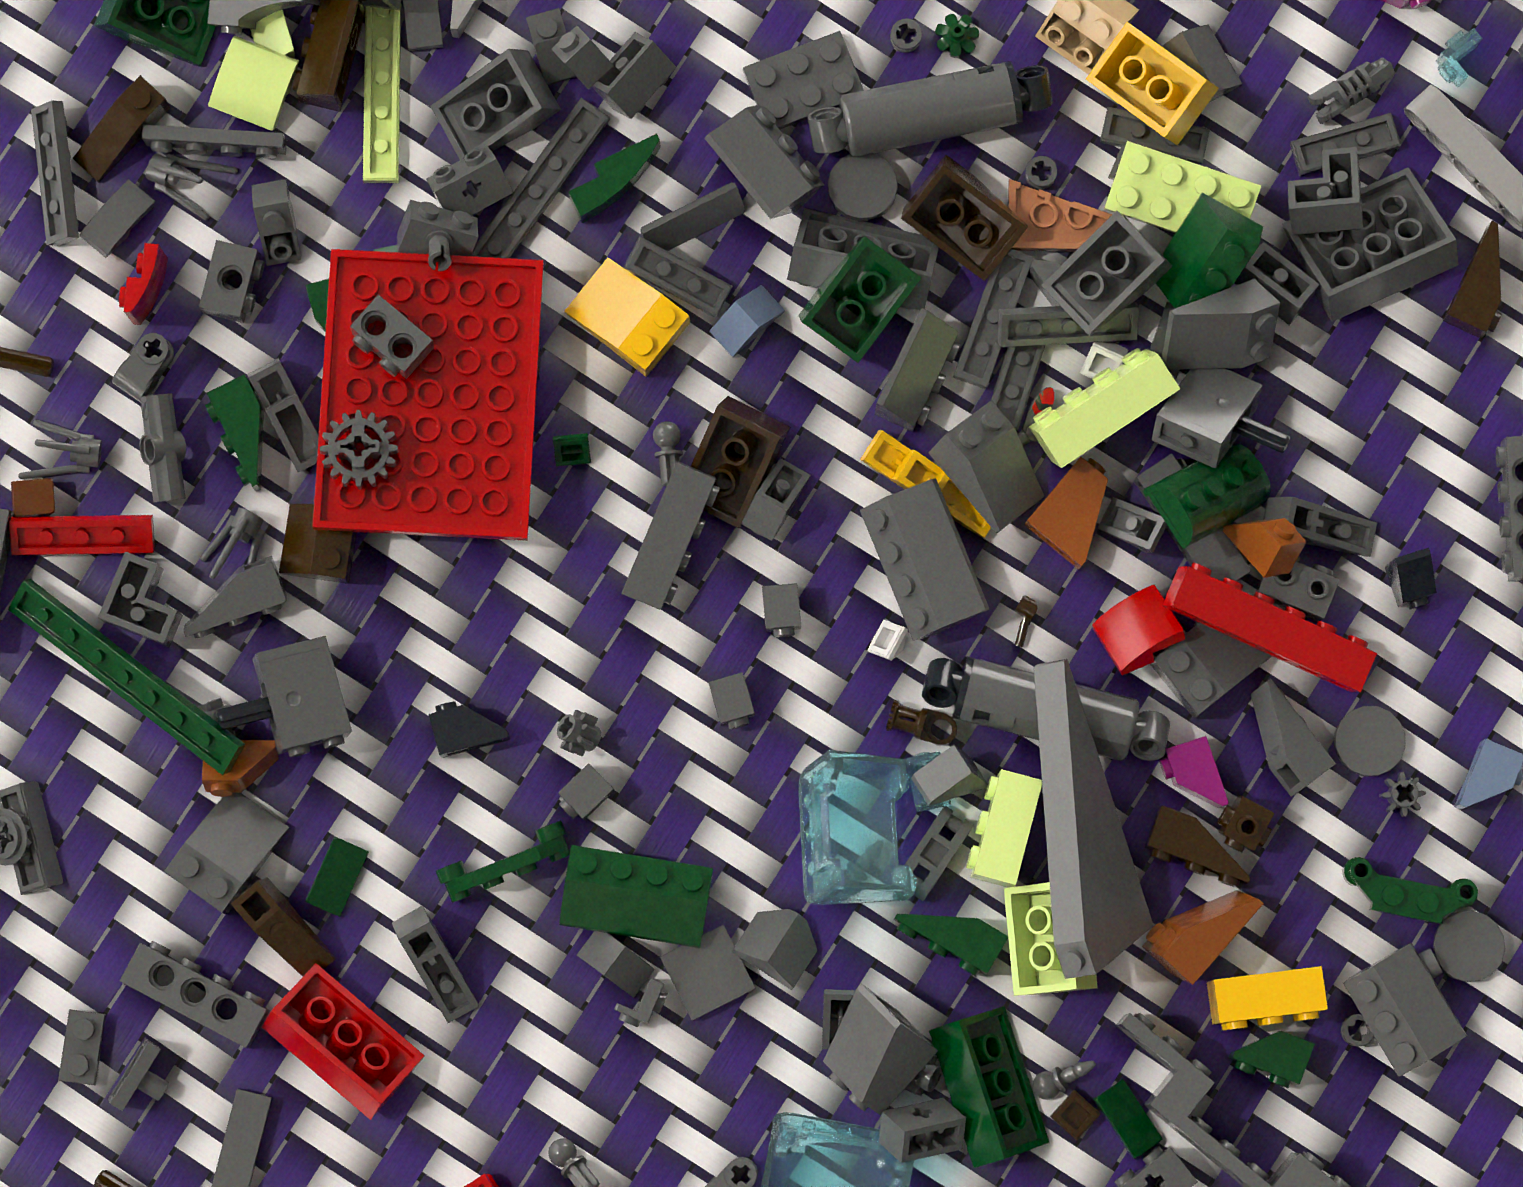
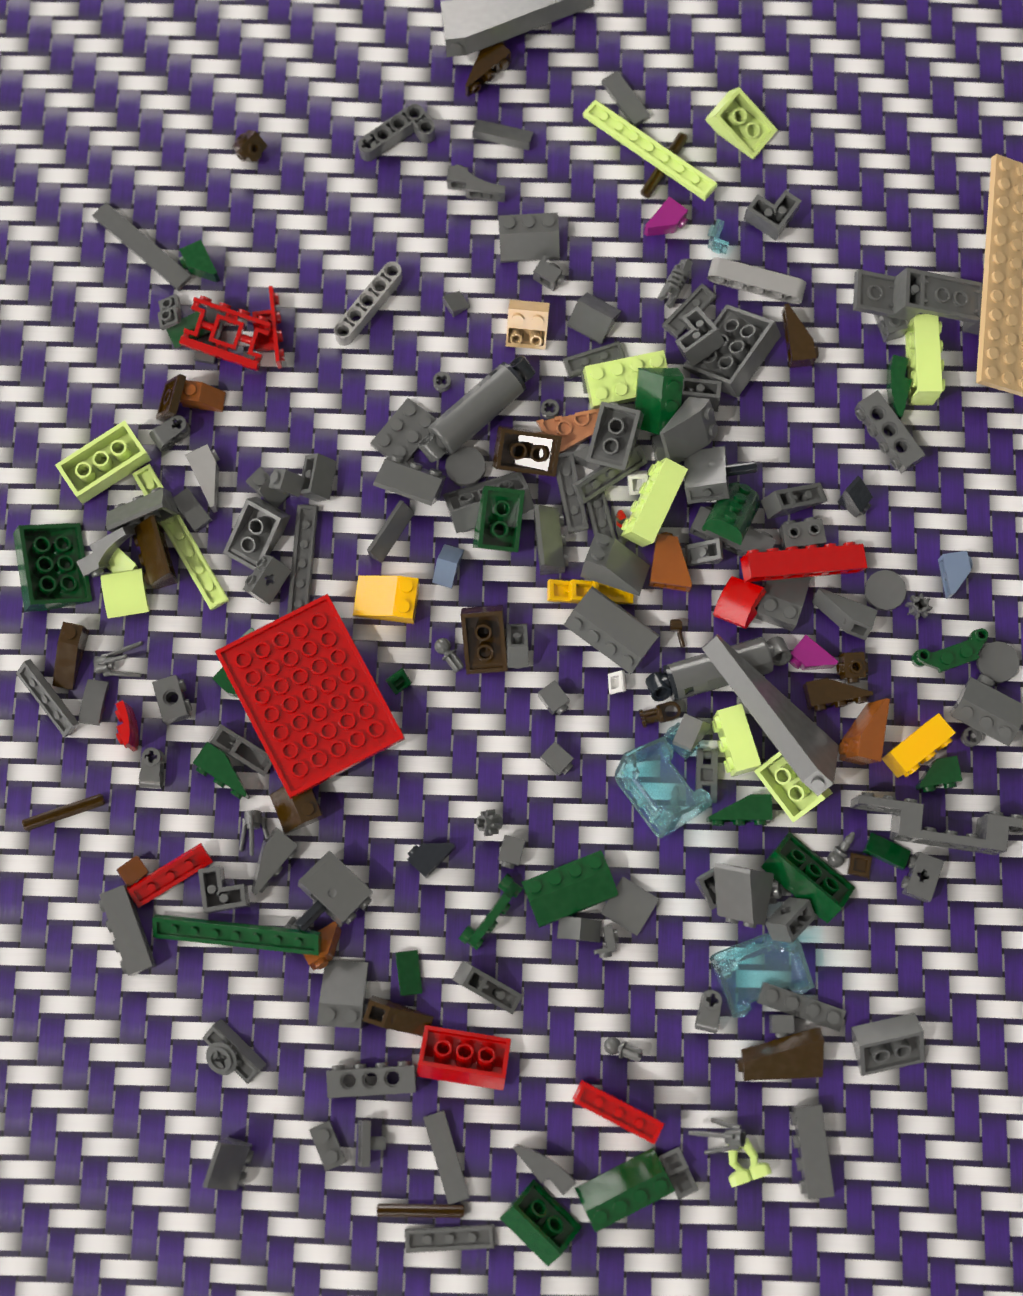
camera: 30 degrees left, 5 degrees down
dark grey plant [18,420,102,479] -> none
dark grey piece [139,393,186,502] -> none
dark grey plate [142,125,287,159] -> none
dark grey slope [251,179,301,266] -> none
dark grey gear [320,410,398,490] -> none
dark grey brick [350,295,434,379] -> none
dark grey brick [397,199,478,271] -> none
dark green slope [568,133,661,223] -> none
dark grey brick [621,461,720,610] -> none
dark grey tile [623,237,733,317] -> none
dark grey slope [732,909,818,990] -> none
dark green plant [935,14,979,58] -> none
yellow brick [1086,22,1219,146] -> none
dark orange slope [1223,518,1307,578] -> none

